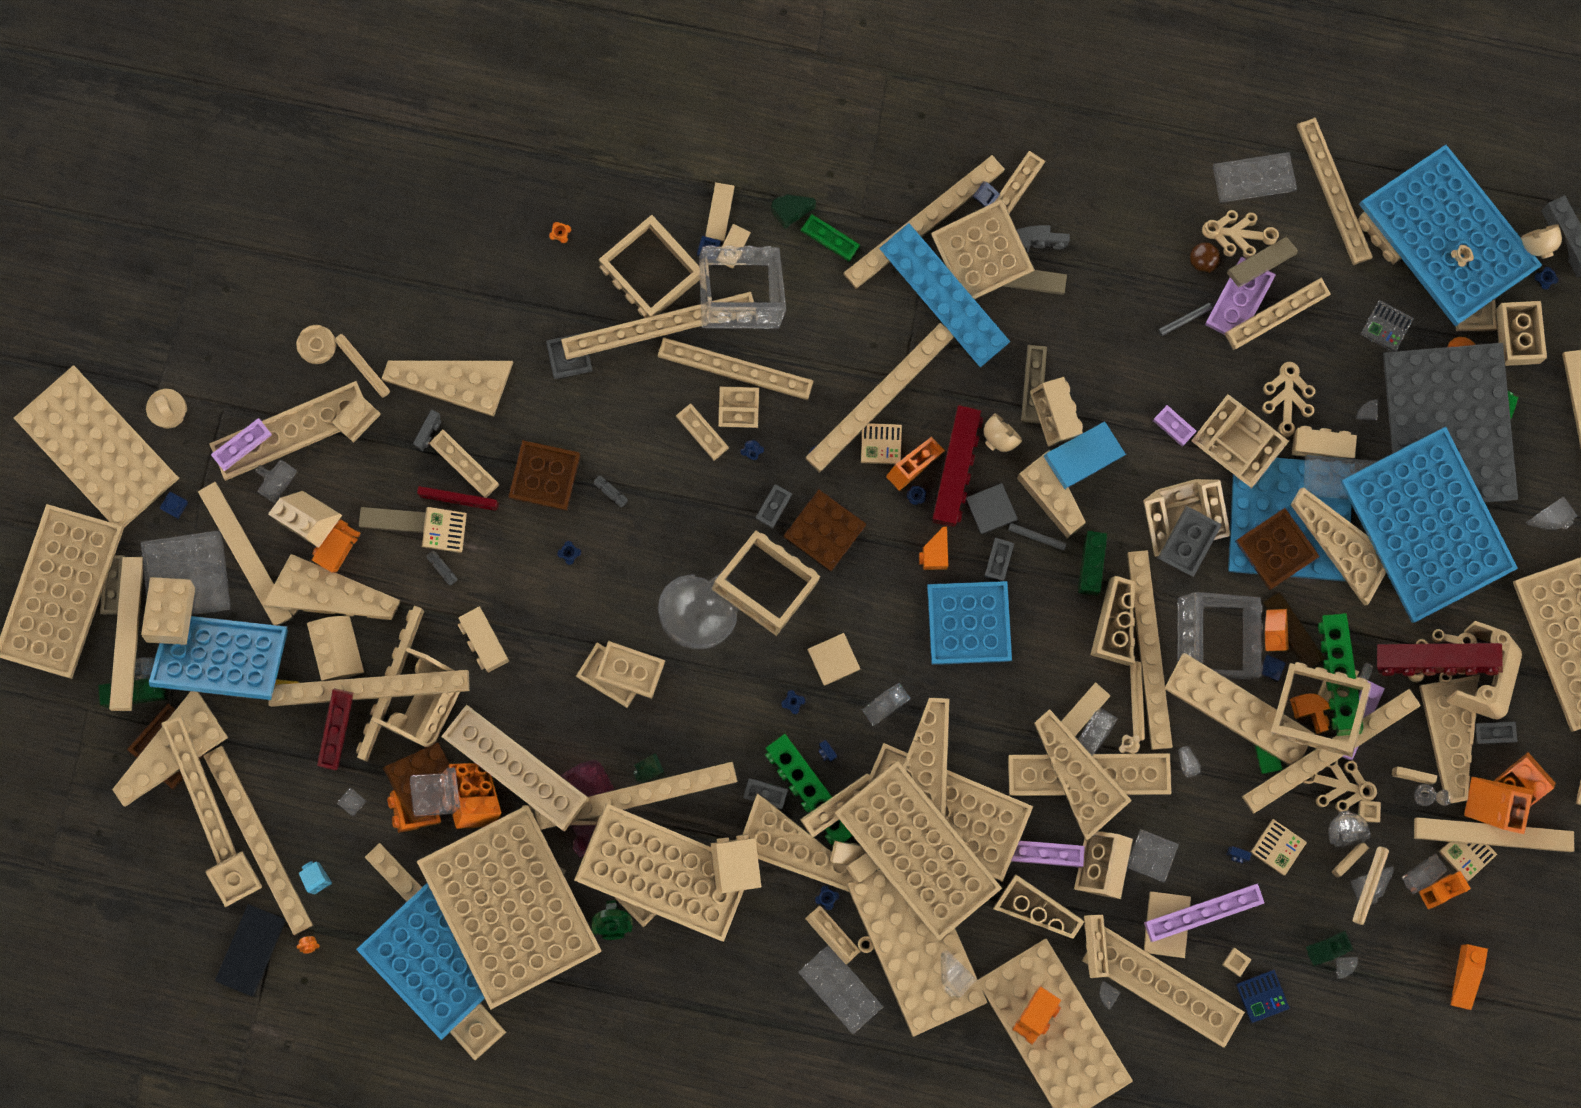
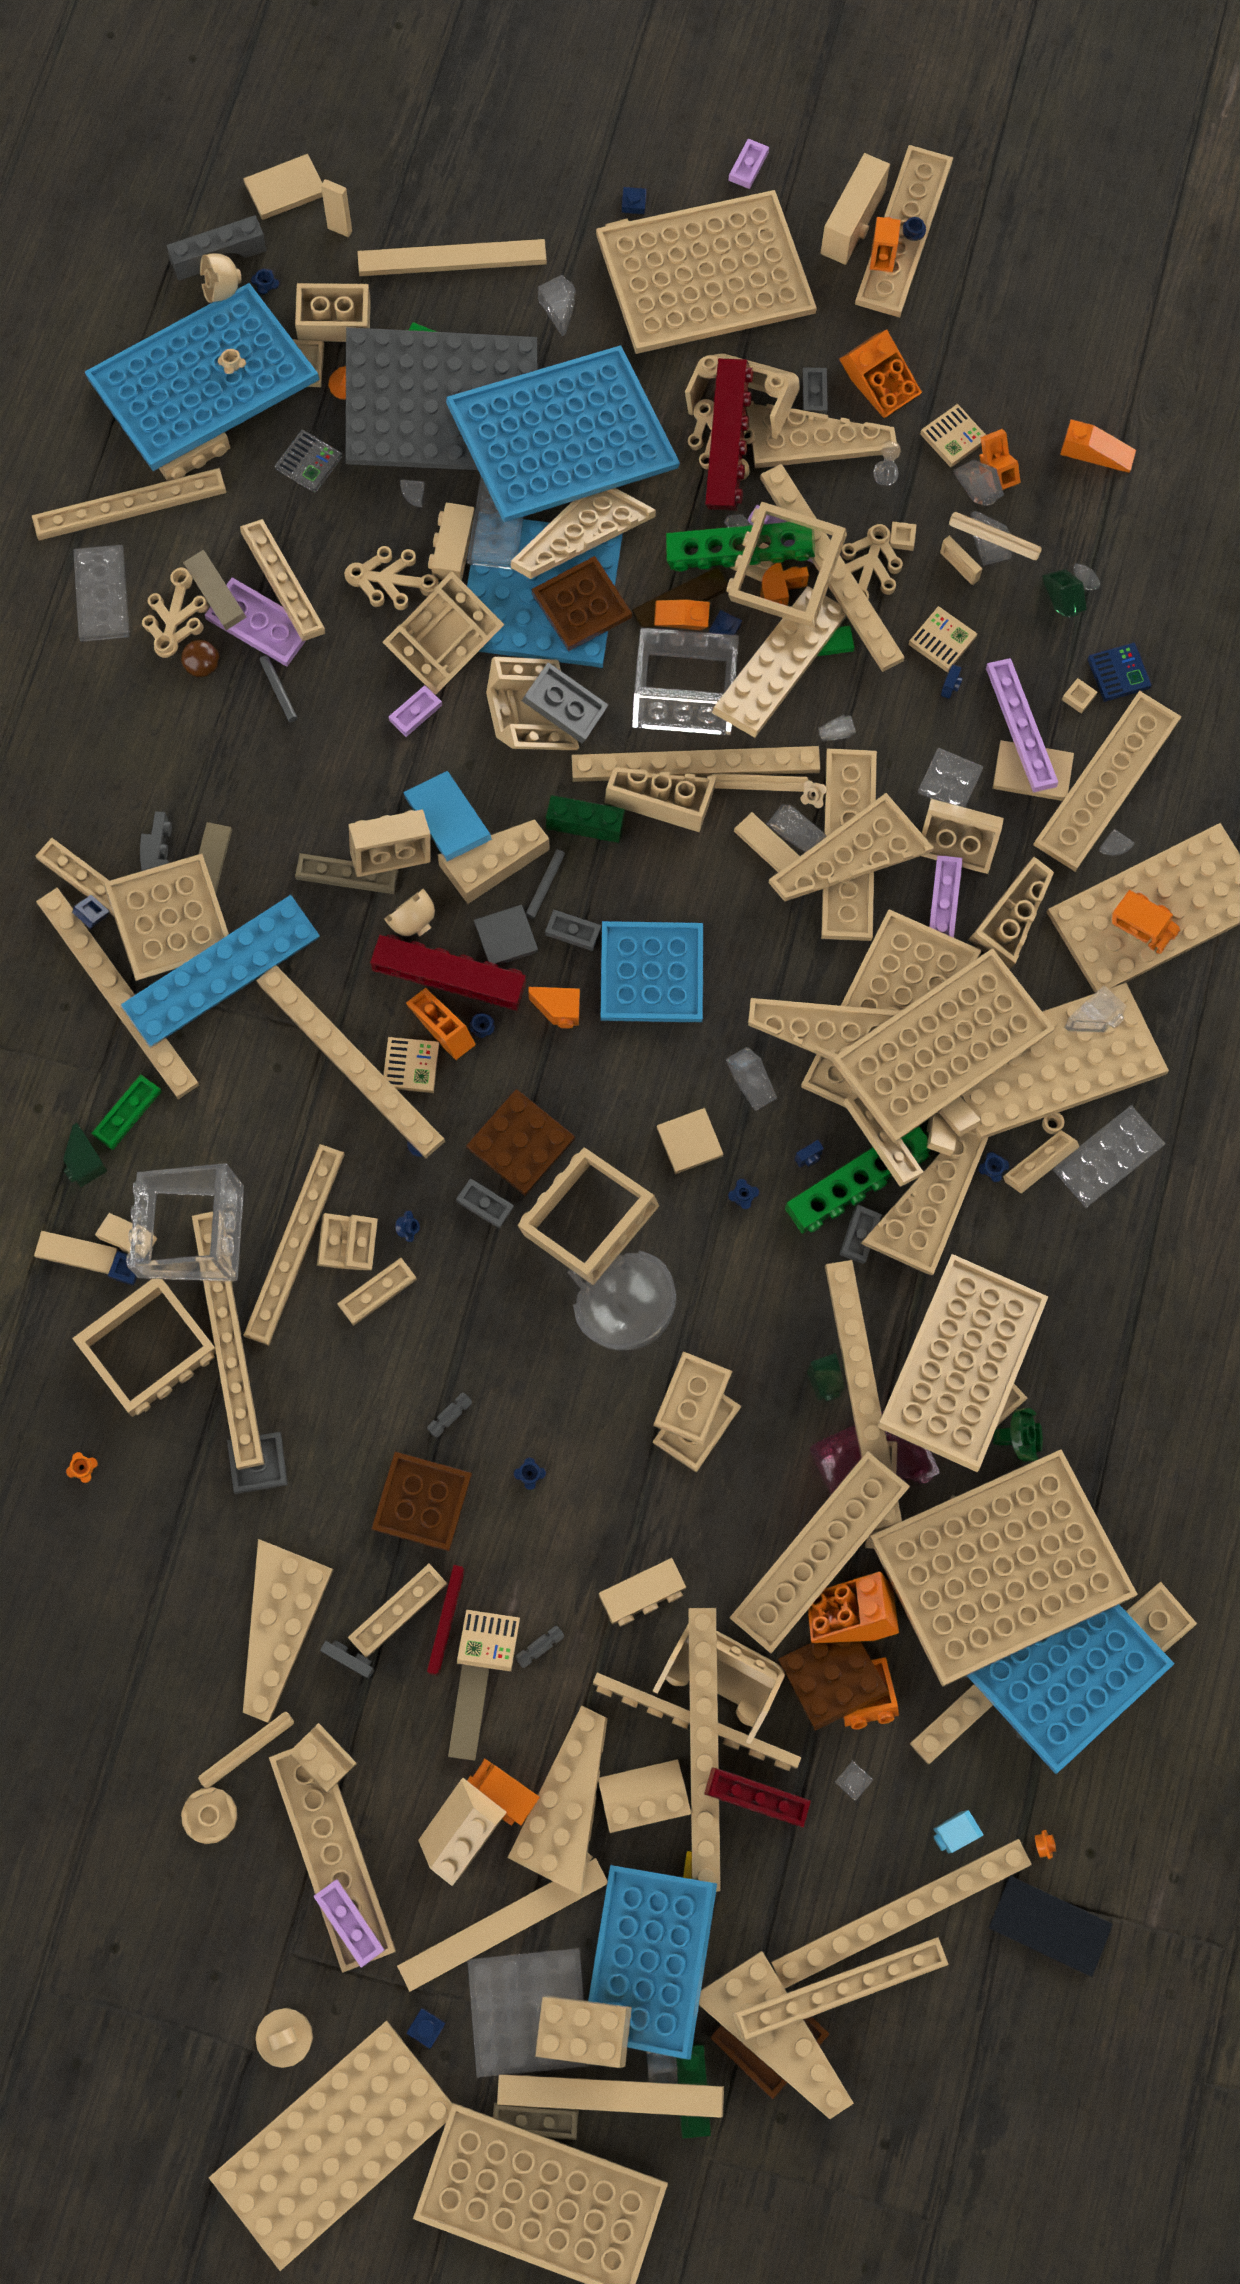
camera: 85 degrees left, 5 degrees down
tan tile [206,851,262,907] -> none
clear plate [255,459,298,504] -> none
clear bracket [410,767,460,816] -> none
tan brick [711,834,761,893] -> none
tan plate [1084,915,1109,978] -> none
clear cylinder [1328,811,1371,847] -> none
tan tile [1392,766,1437,785] -> none
tan tile [1414,818,1574,852] -> none
orange slope [1464,777,1534,834] -> none

